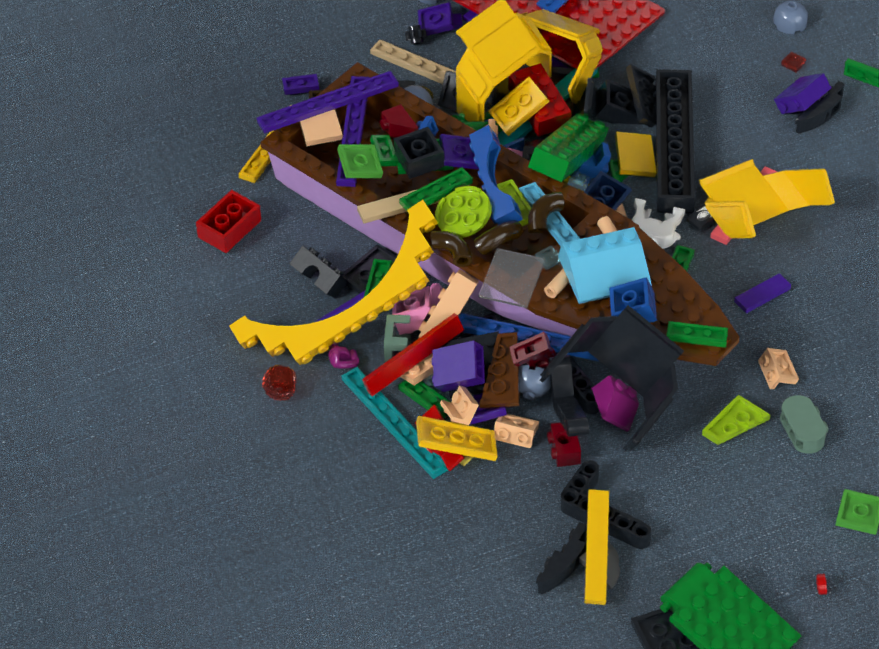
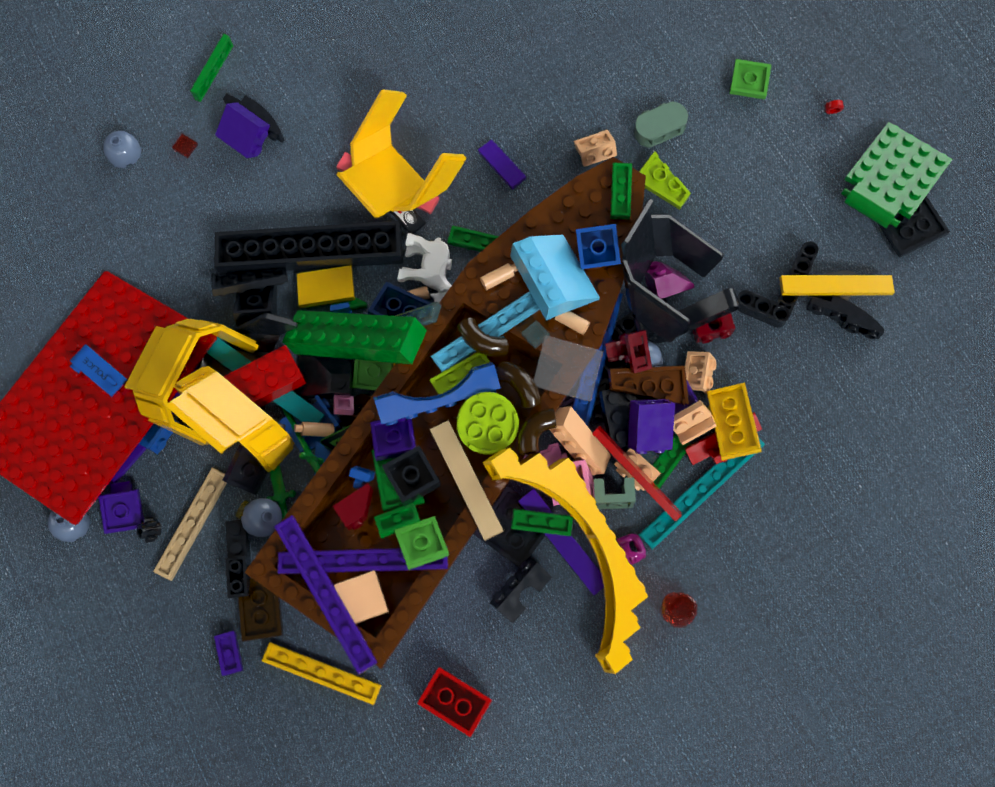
camera: 90 degrees left, 25 degrees up
green tile [399,167,473,212] -> none
yellow tile [488,77,550,136] -> none

